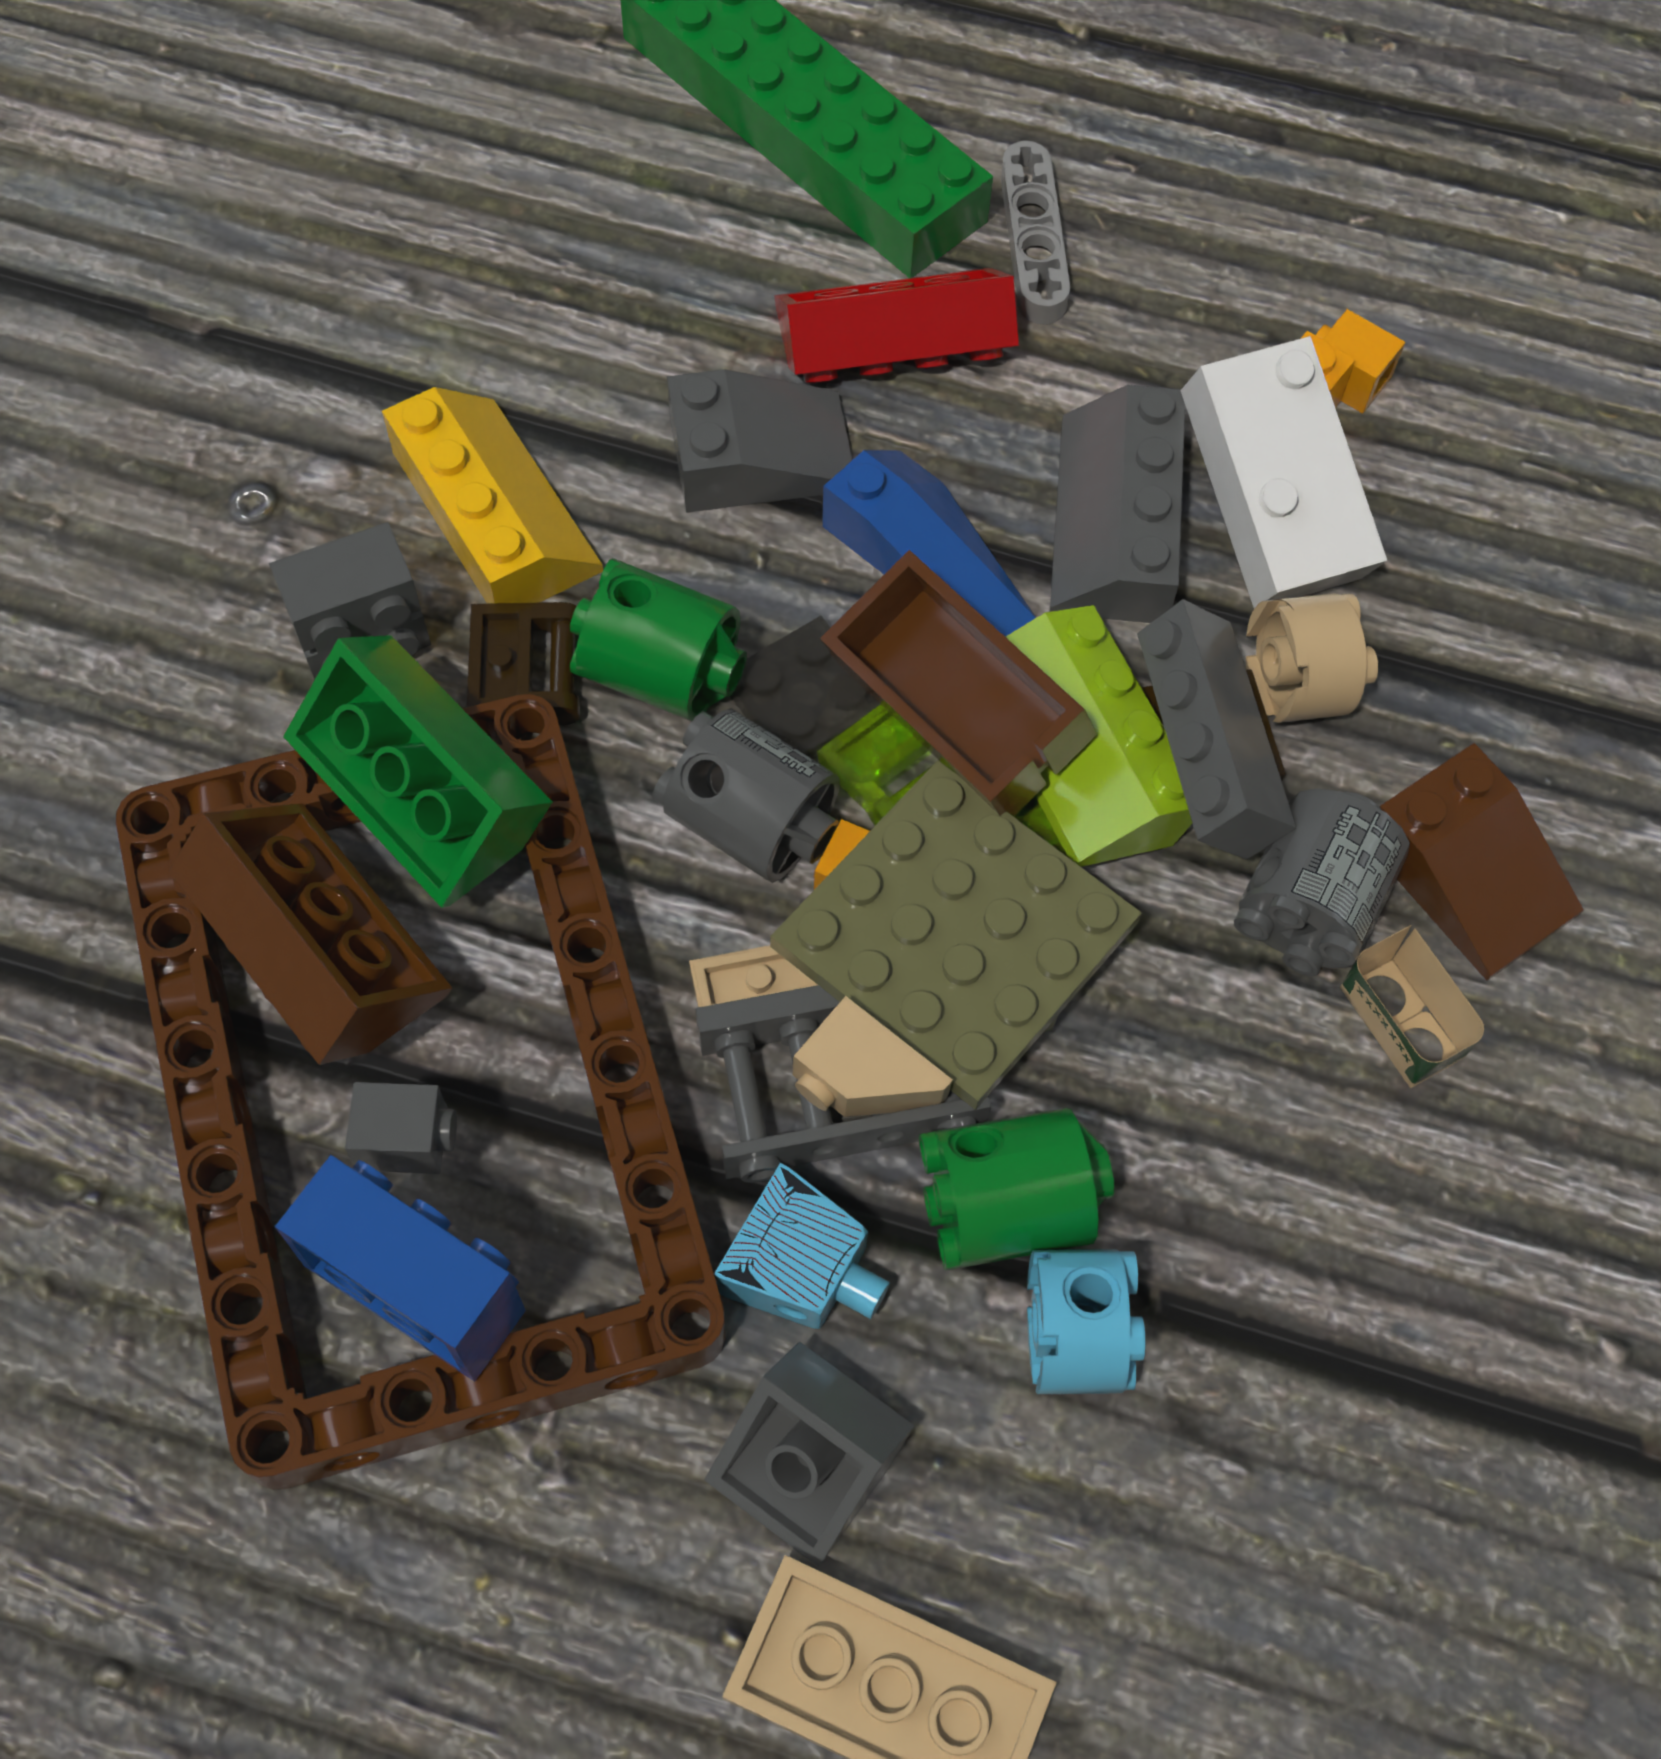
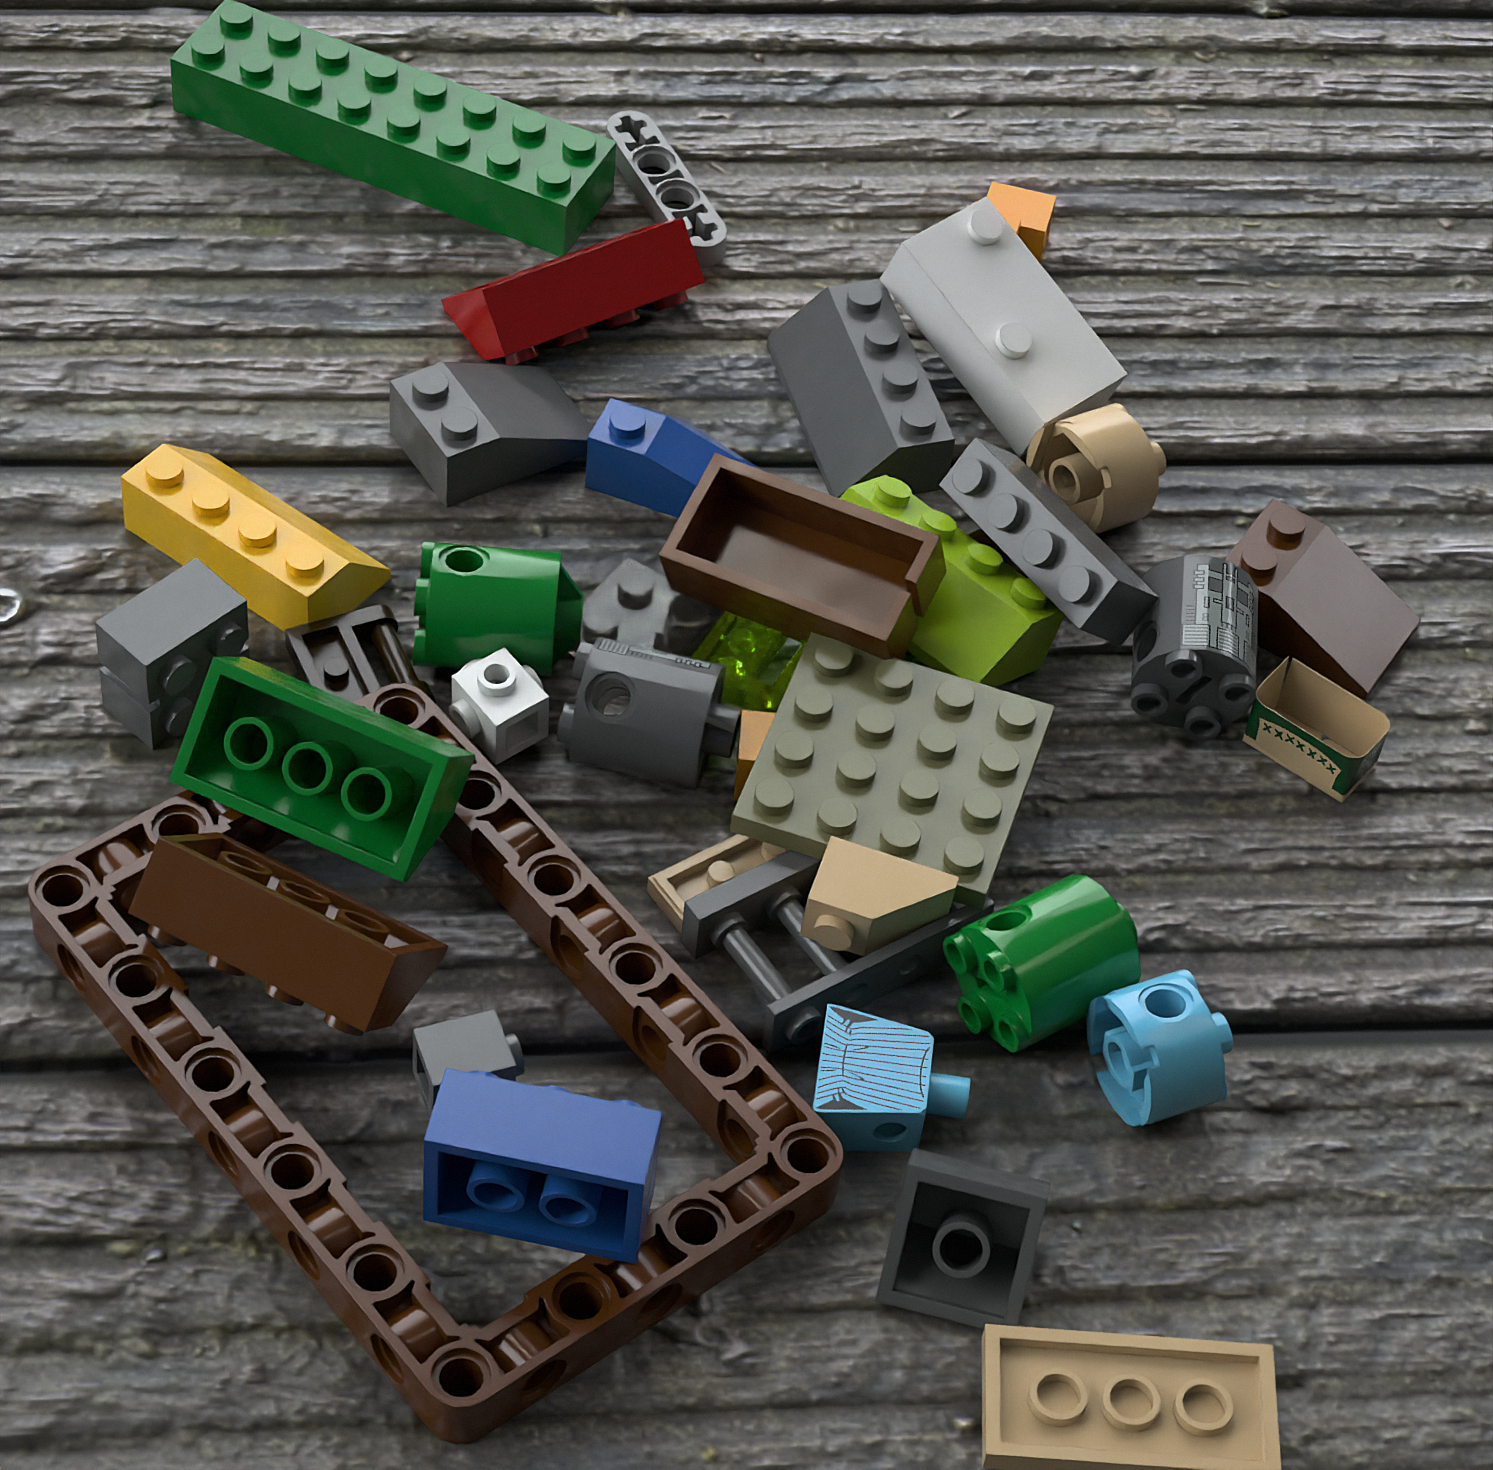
camera: 25 degrees left, 15 degrees down
none -> white brick [448,647,549,765]

